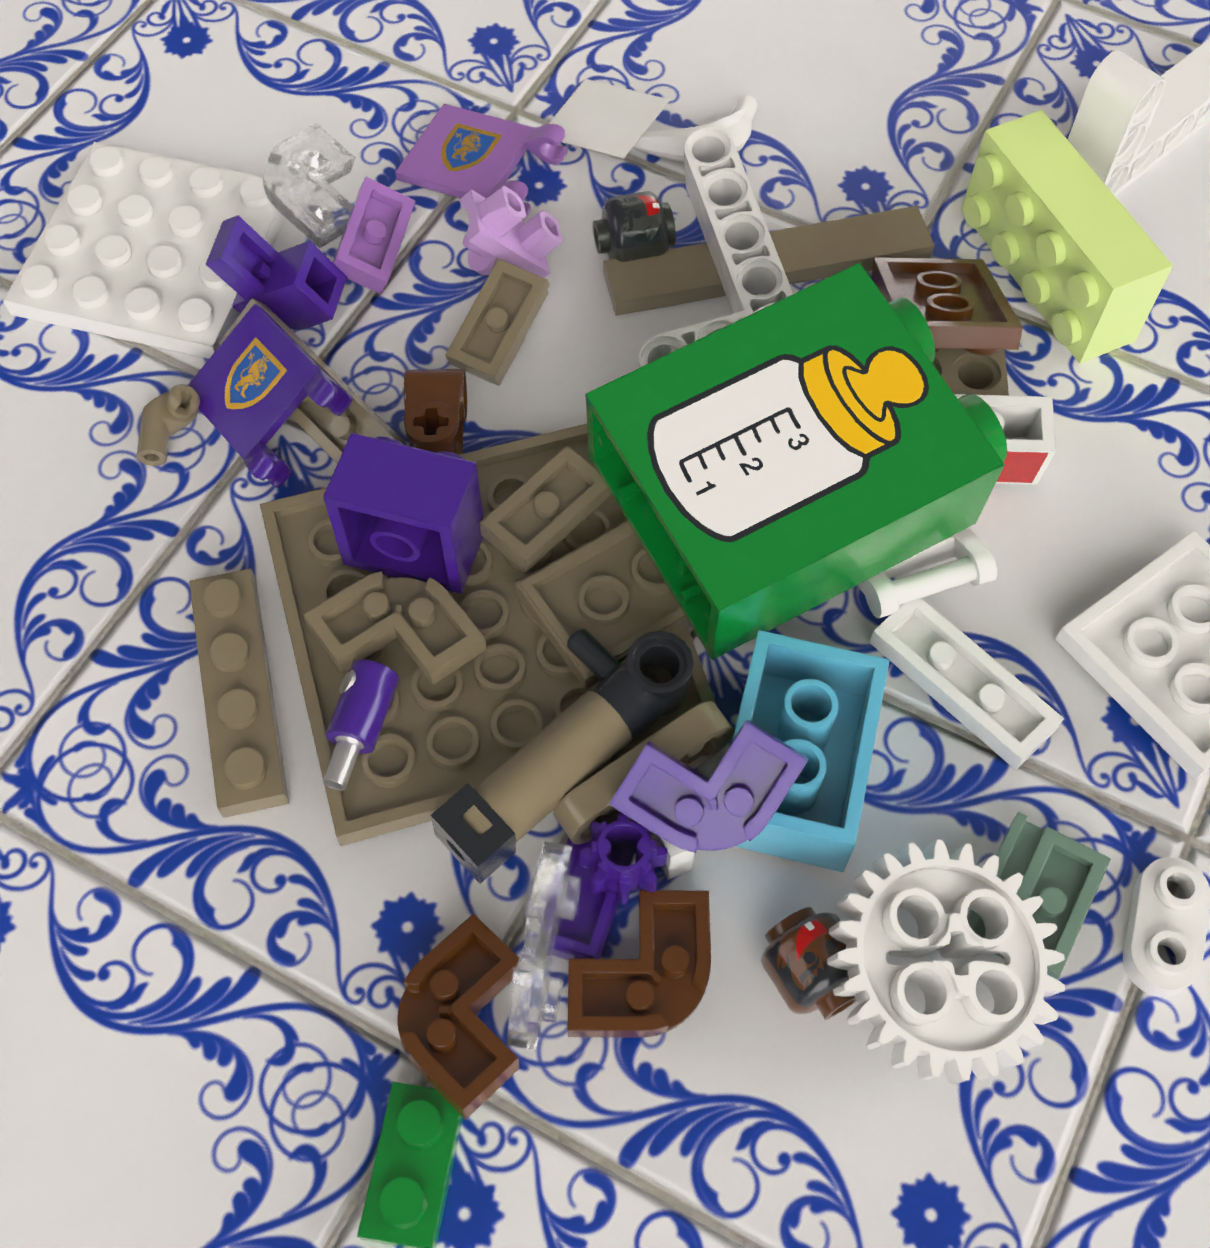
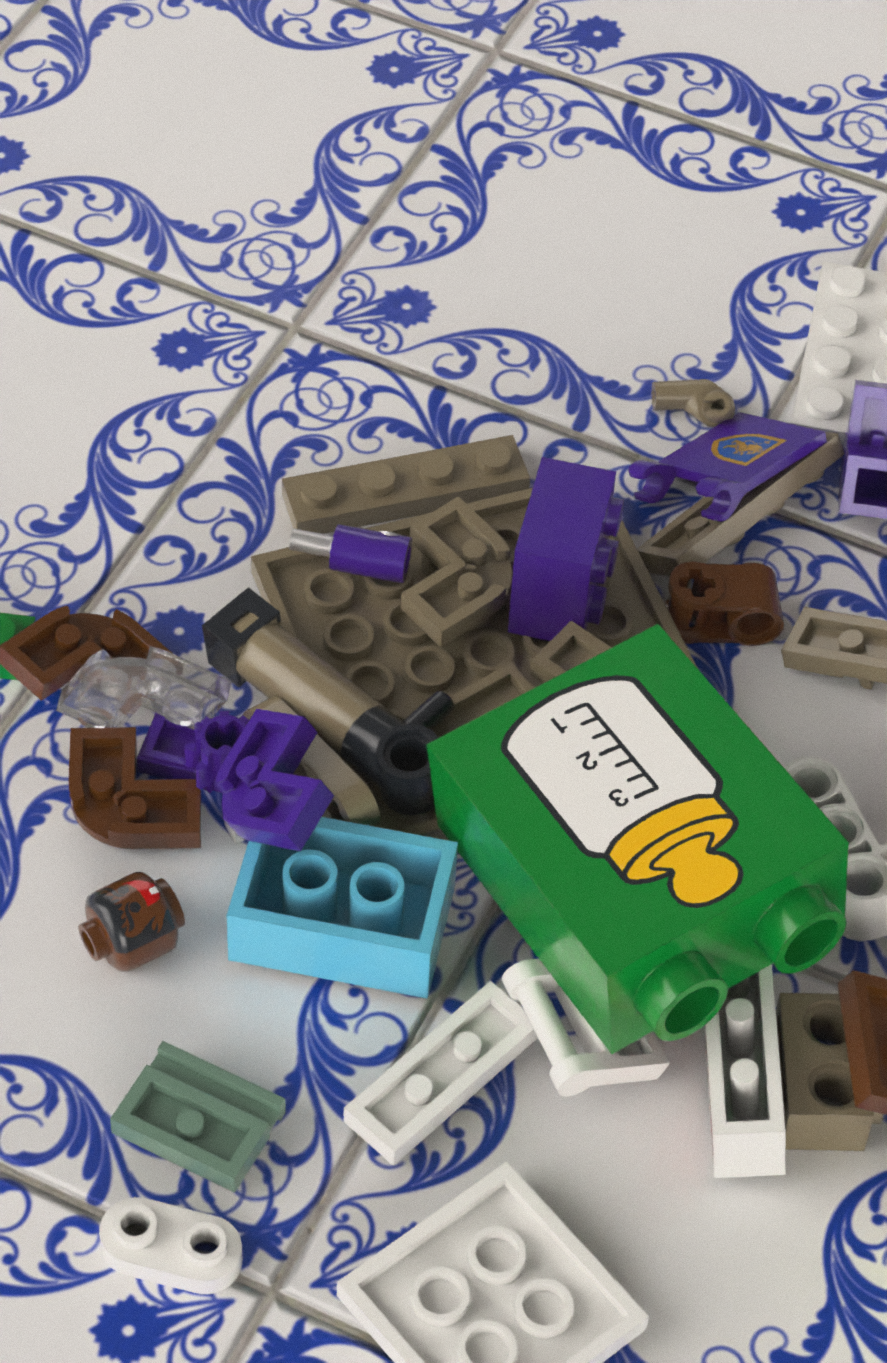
camera: 85 degrees right, 10 degrees down
white gear [827,839,1065,1084] -> none

